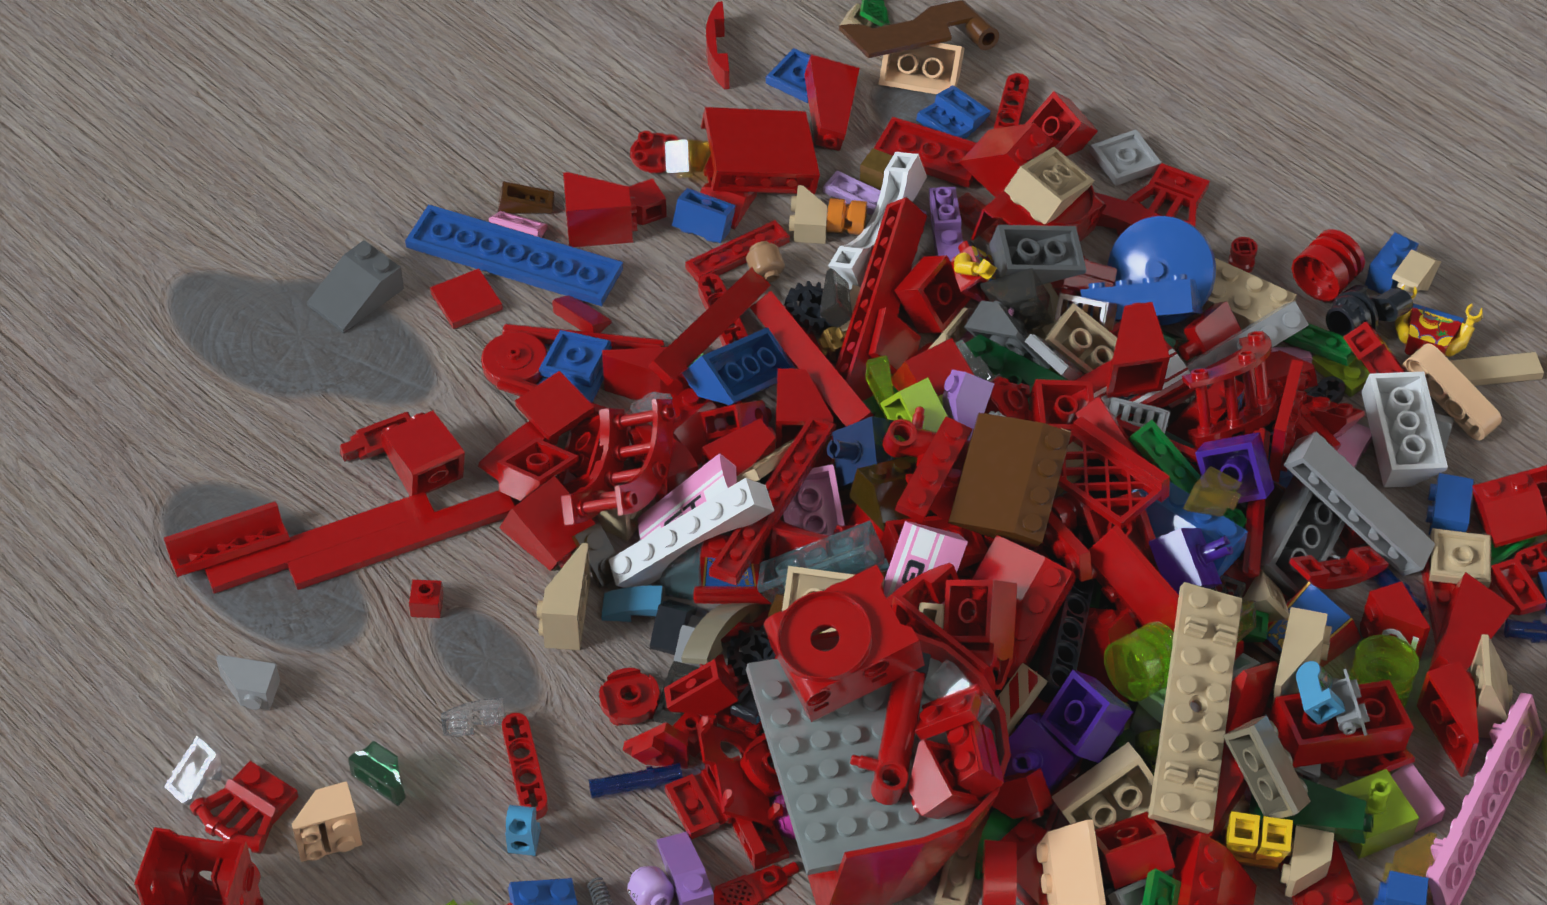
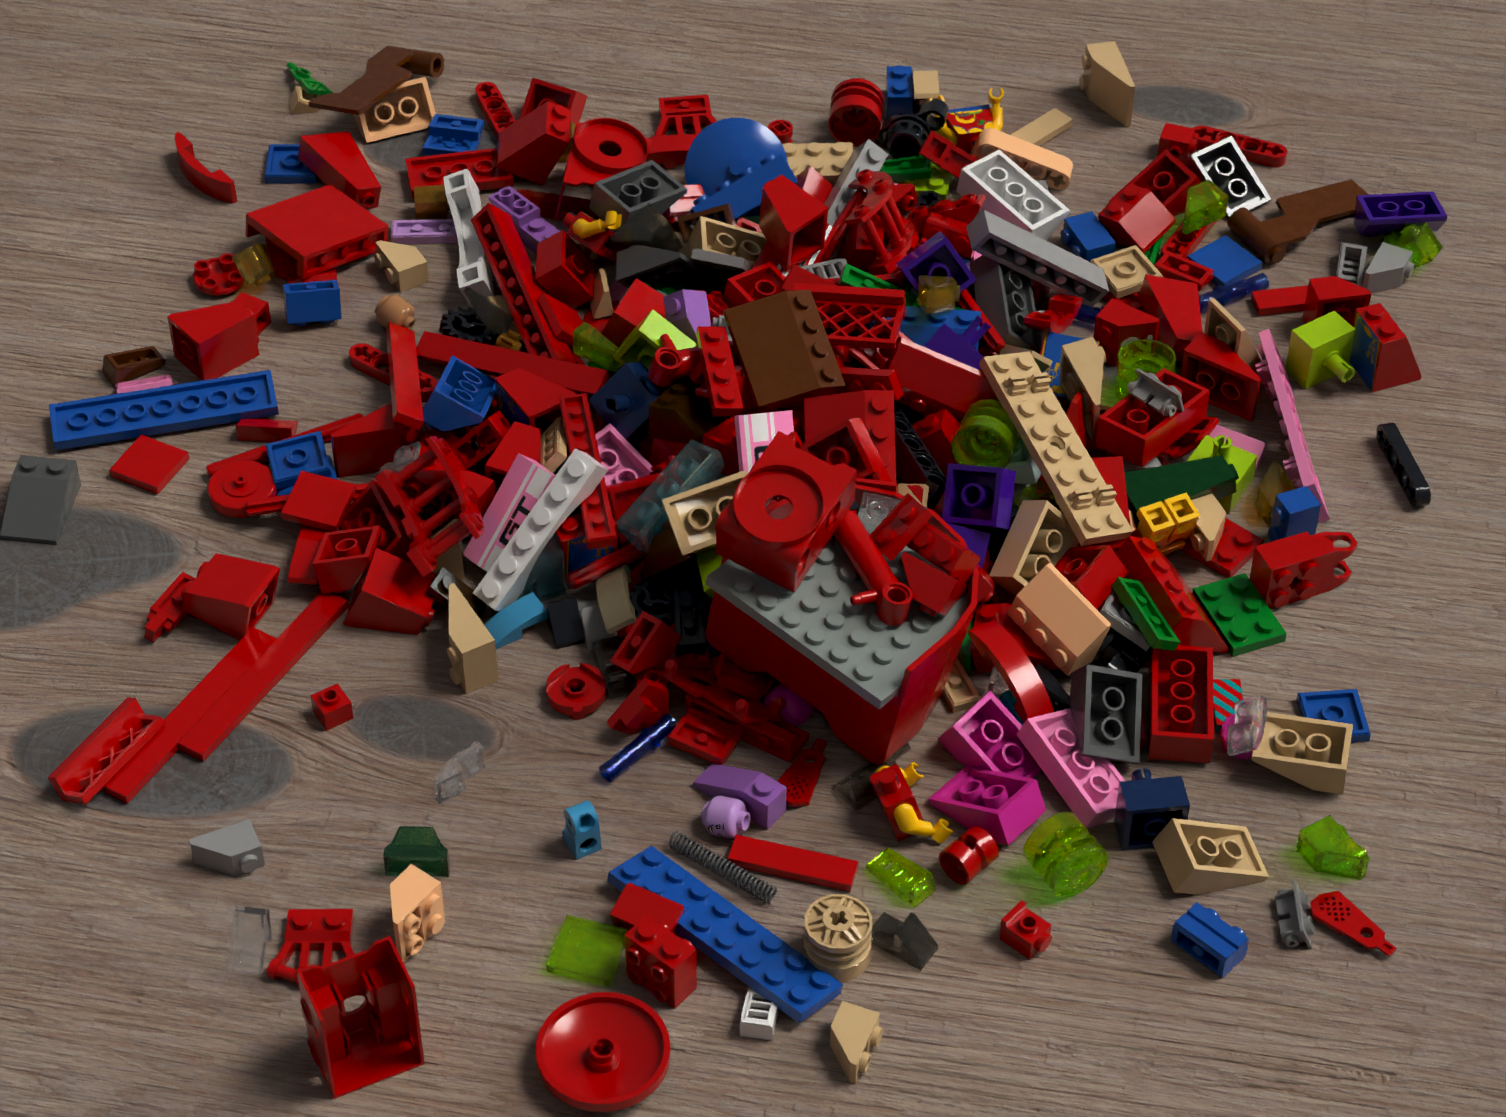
camera: 35 degrees left, 5 degrees down
red beam [502,713,548,820] -> none
red tile [685,220,790,282] -> none
orange wheel [826,198,867,235] -> none
tan slope [1004,147,1095,225] -> none
light grey plate [1090,130,1162,186] -> none
dark tan slope [1223,715,1311,818] -> none
red plate [1269,359,1307,482] -> none
dark azure leg [1296,661,1346,725] -> none

